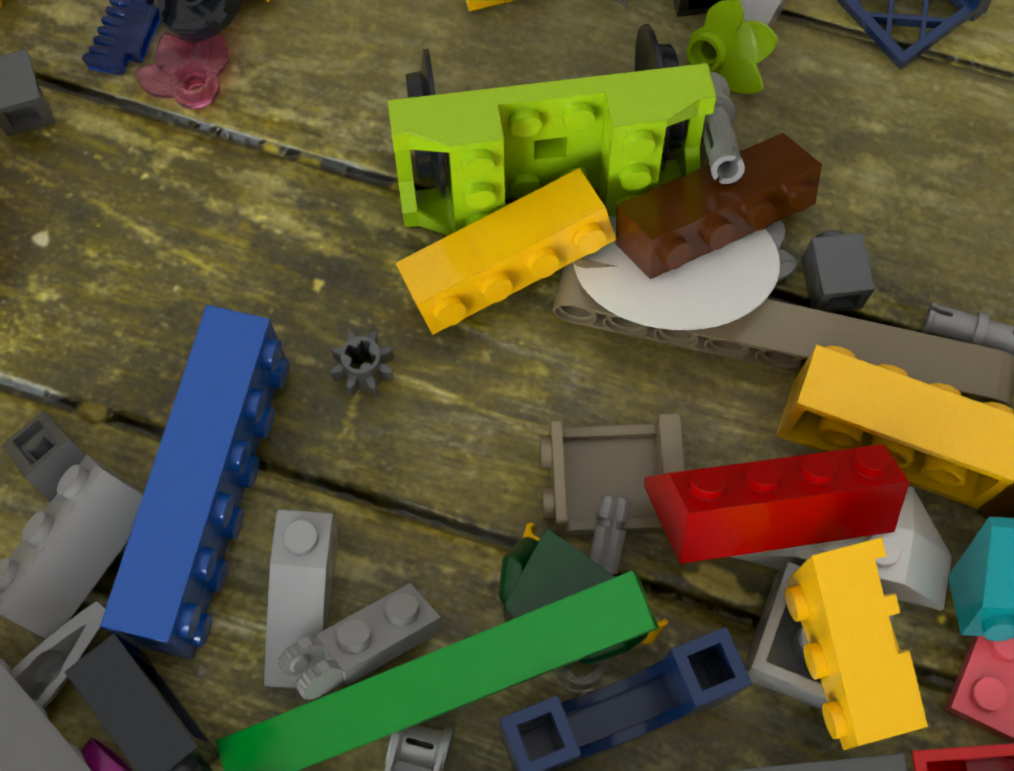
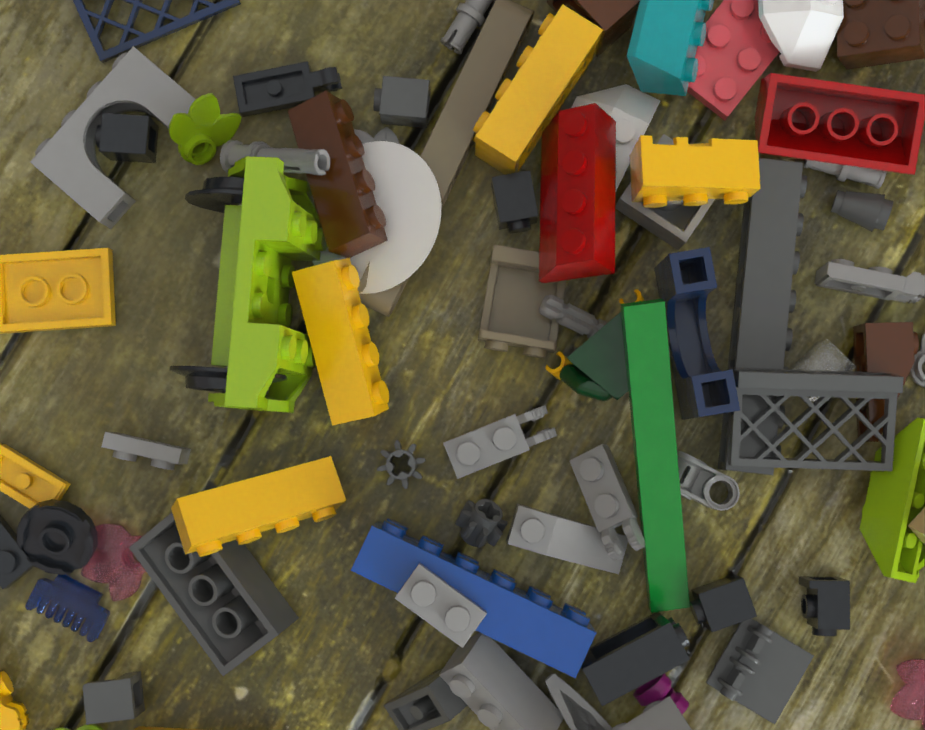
camera: 70 degrees left, 15 degrees up
none -> light grey plate [101,432,191,470]
none -> dark grey slope [129,512,299,676]
none -> yellow brick [171,456,346,557]
none -> black plate [233,61,342,117]
none -> light grey plate [395,563,487,648]
none -> light grey hinge [443,405,557,479]
none -> dark grey gear [455,499,508,548]
none -> black brick [491,170,539,233]

